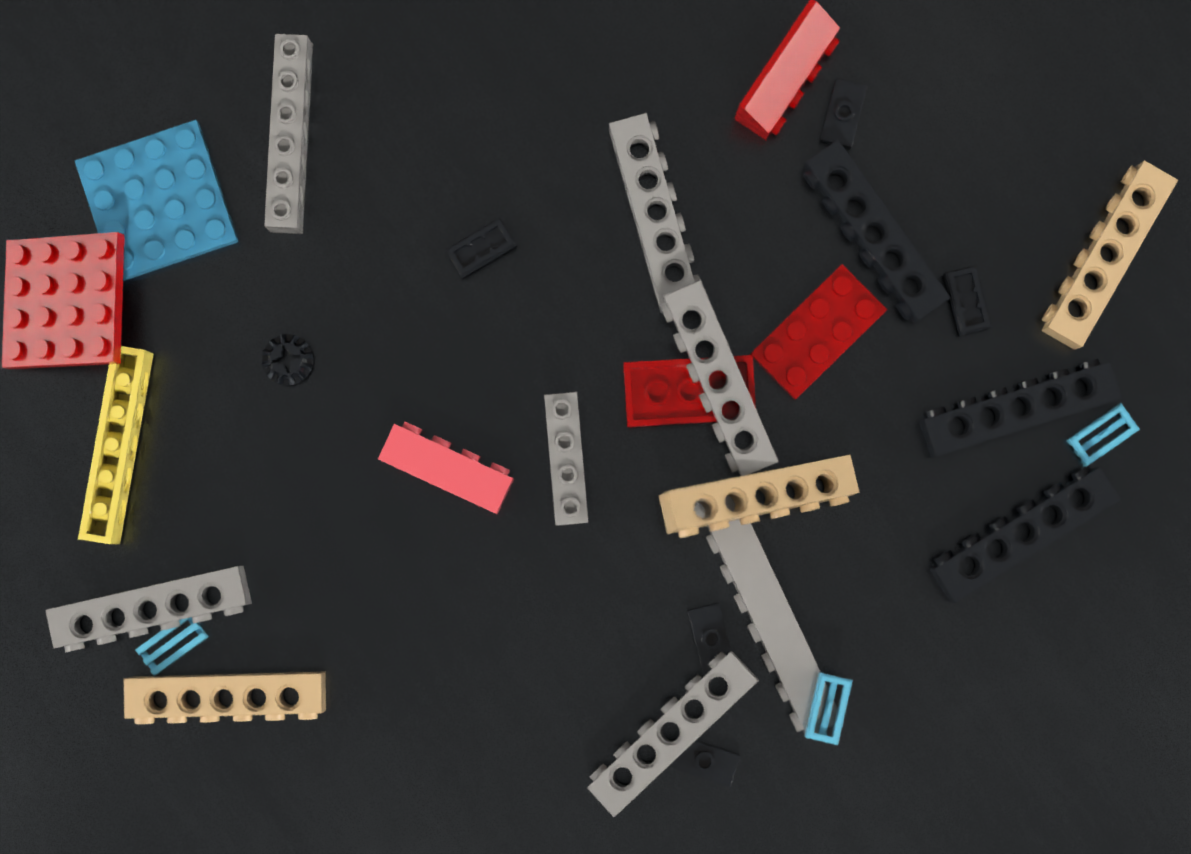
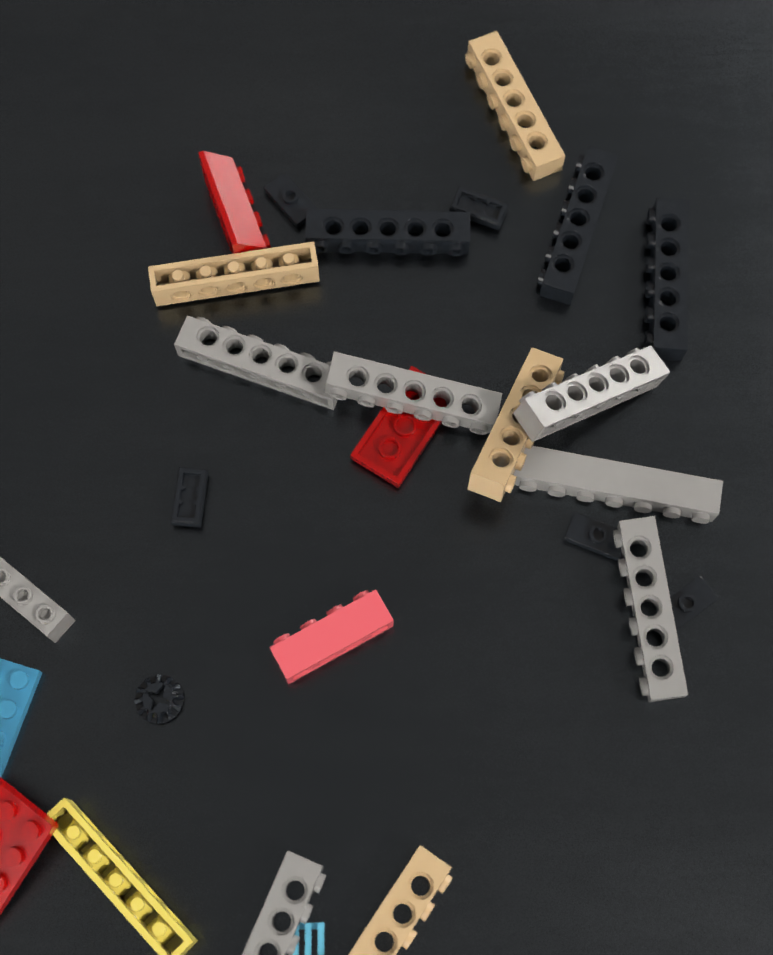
camera: 55 degrees left, 15 degrees down
light grey brick [544,392,588,526] -> none
red plate [750,264,887,400] -> none
medium azure tile [804,672,852,745] -> none
medium azure tile [1066,403,1140,466] -> none
none -> tan brick [148,241,320,306]
none -> light grey brick [513,346,670,442]

